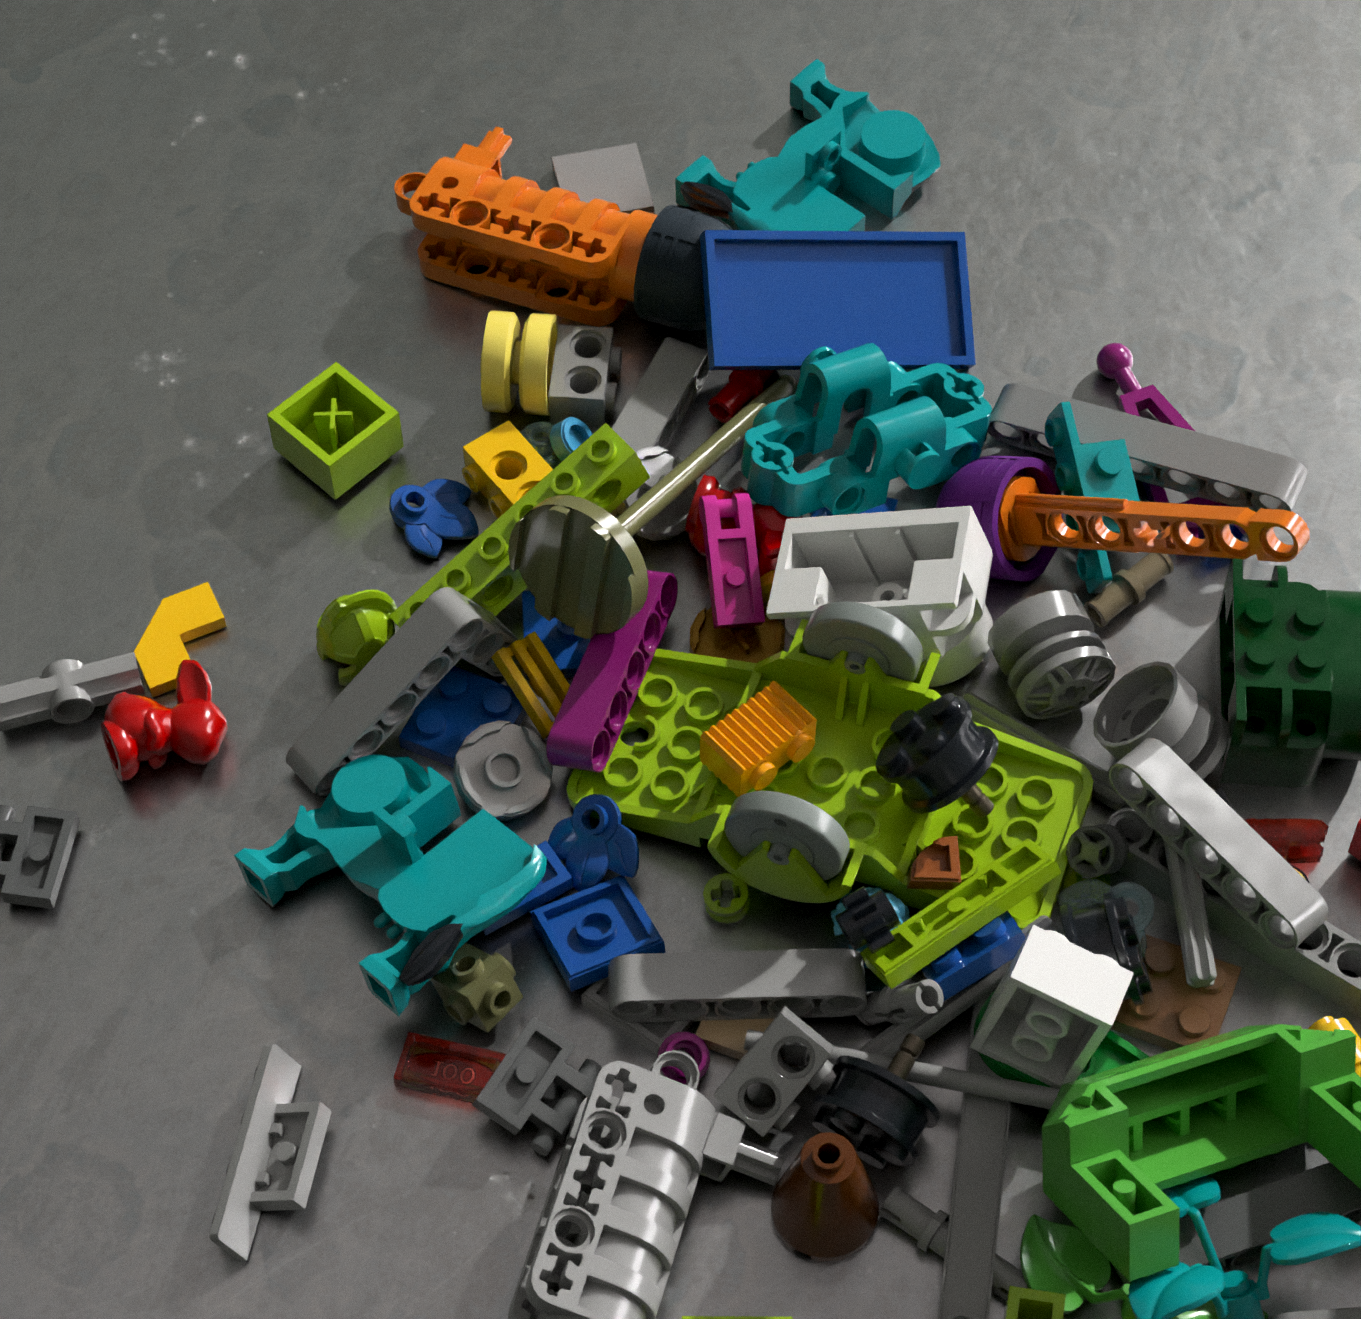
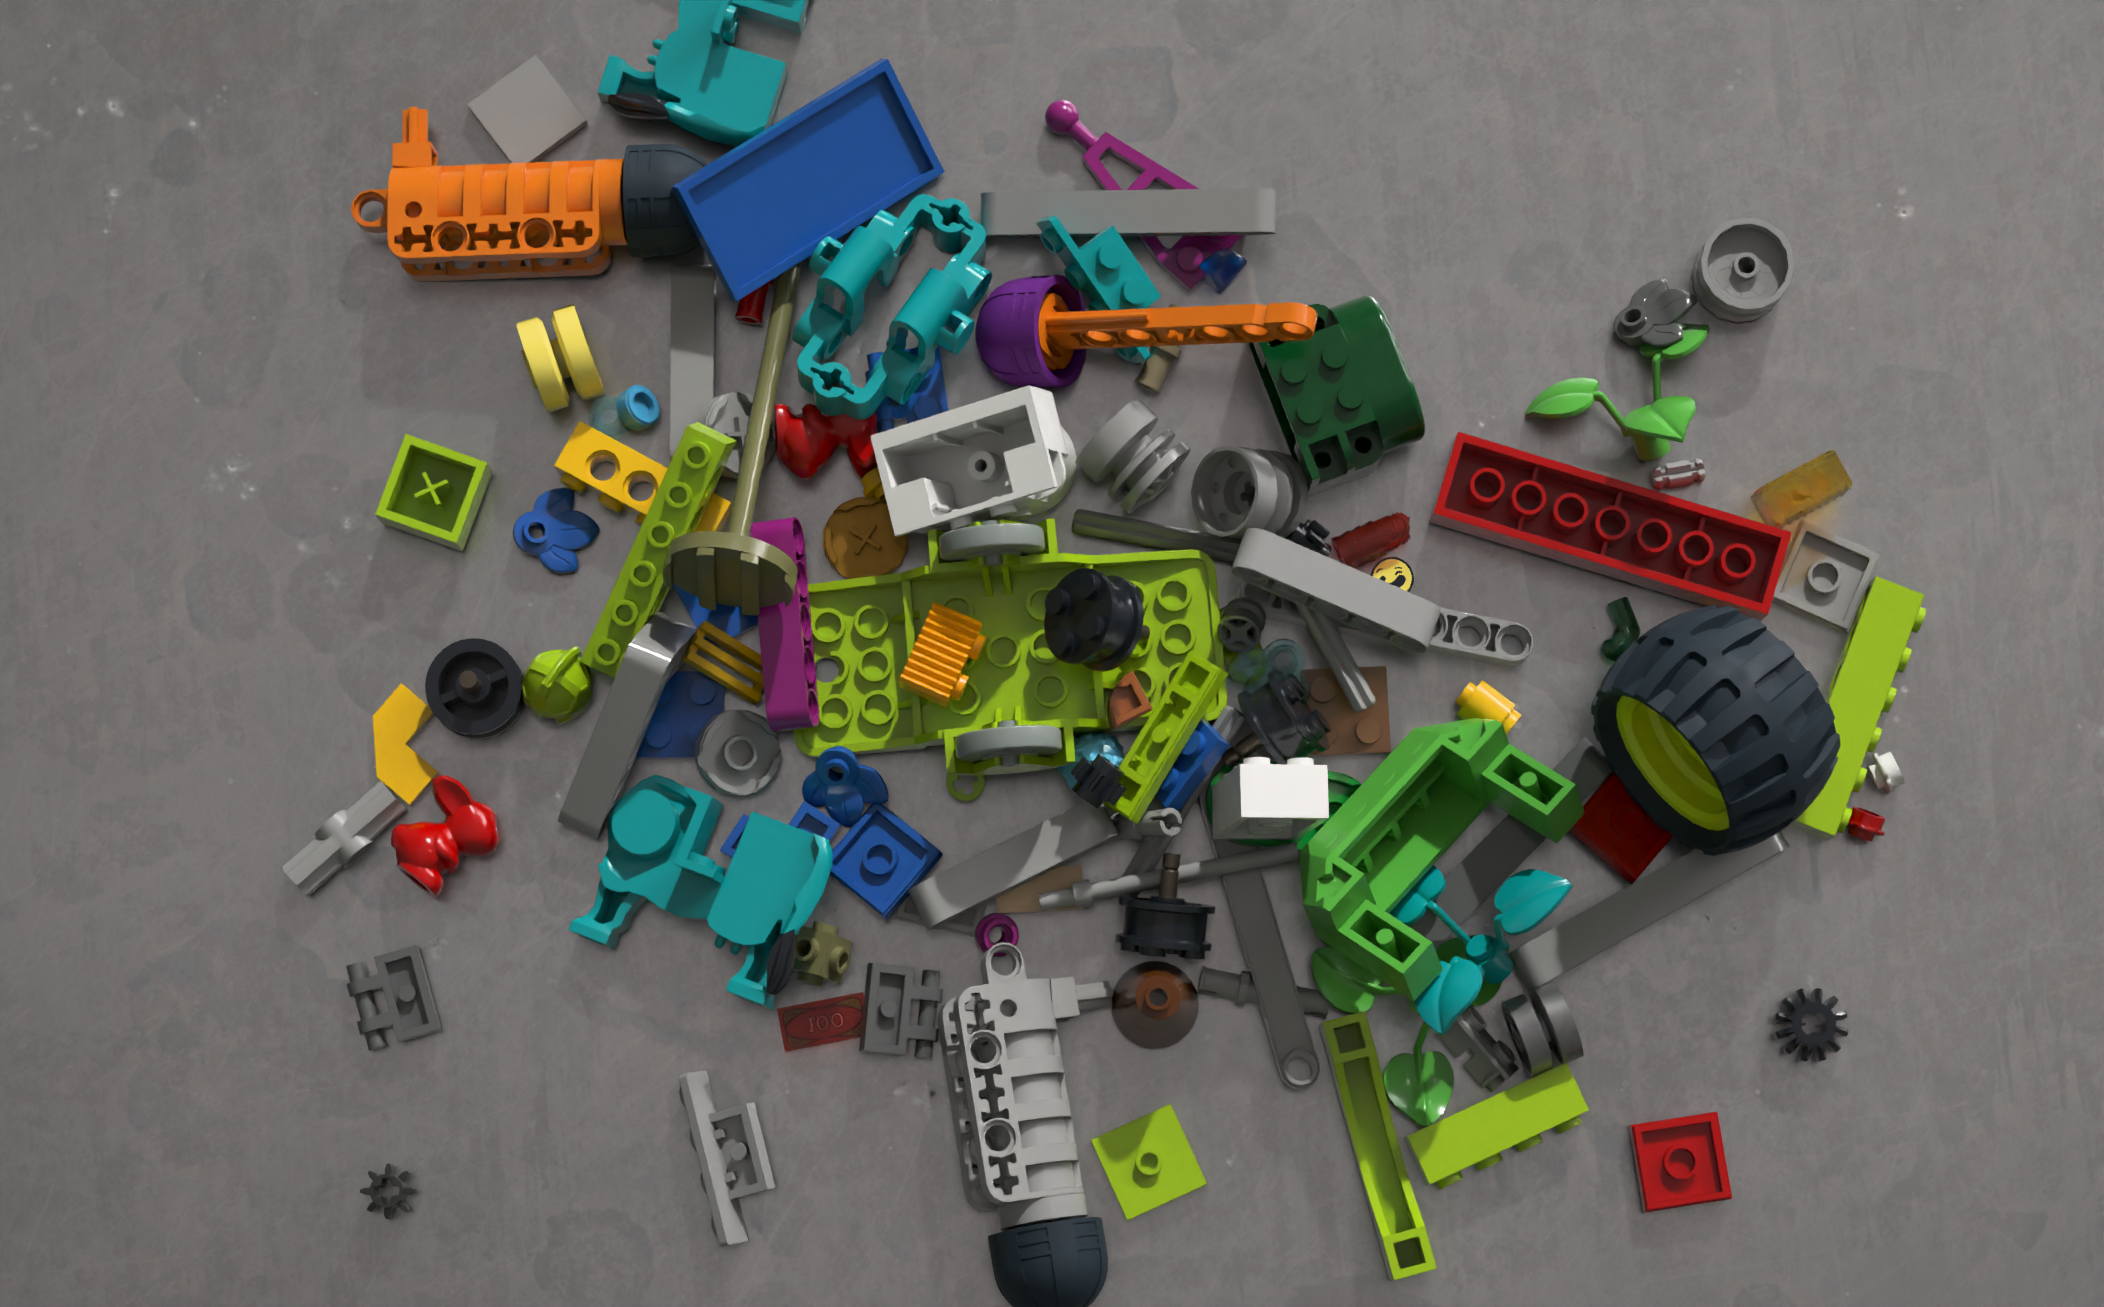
camera: 30 degrees left, 25 degrees up
light grey brick [548,324,622,428] -> none
dark pink plate [699,493,765,629] -> none
light grey brick [713,1006,834,1137] -> none
none -> black wheel [425,638,524,739]

